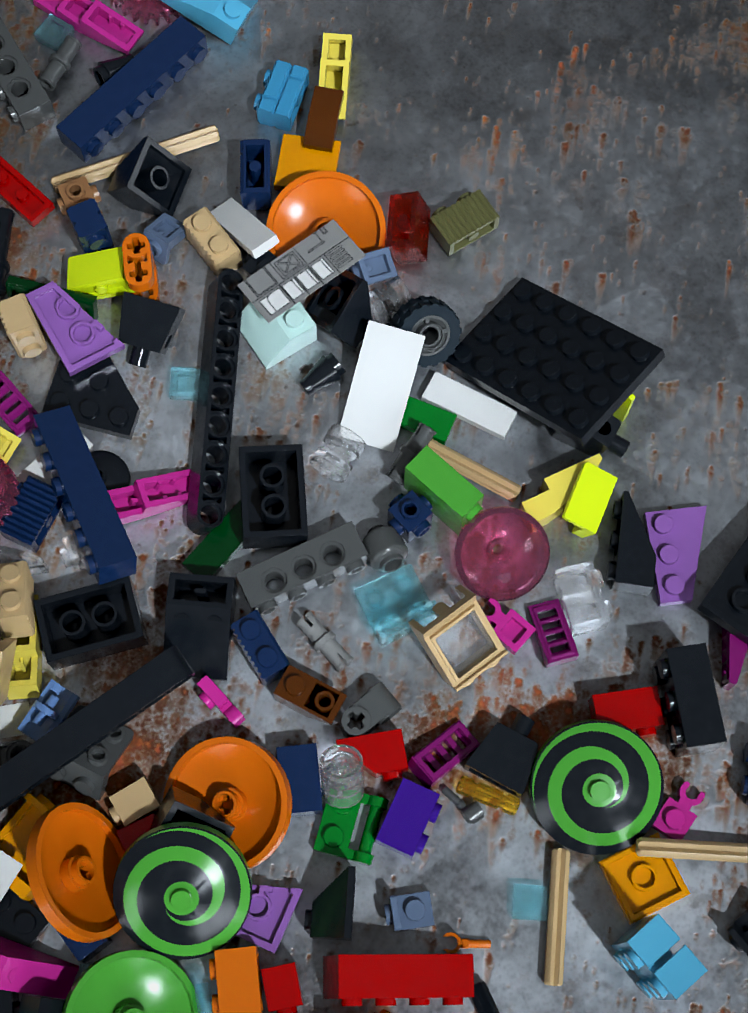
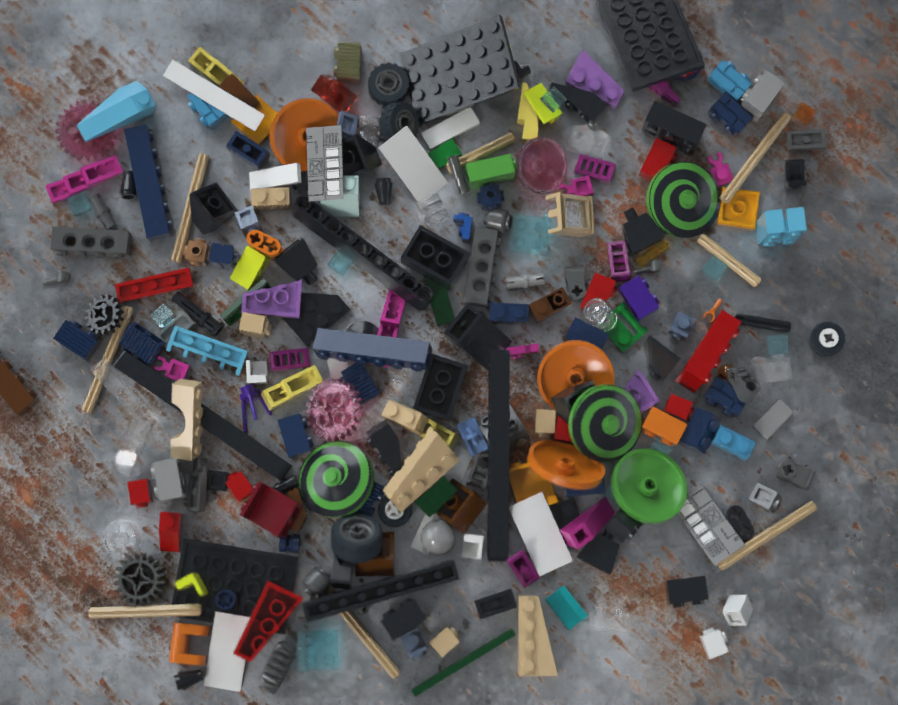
camera: 50 degrees left, 10 degrees up
none -> white sticker [163,60,265,131]
none -> black wheel [368,62,409,106]
none -> blue bracket [453,213,473,243]
none -> clear light blue tile [540,86,567,113]

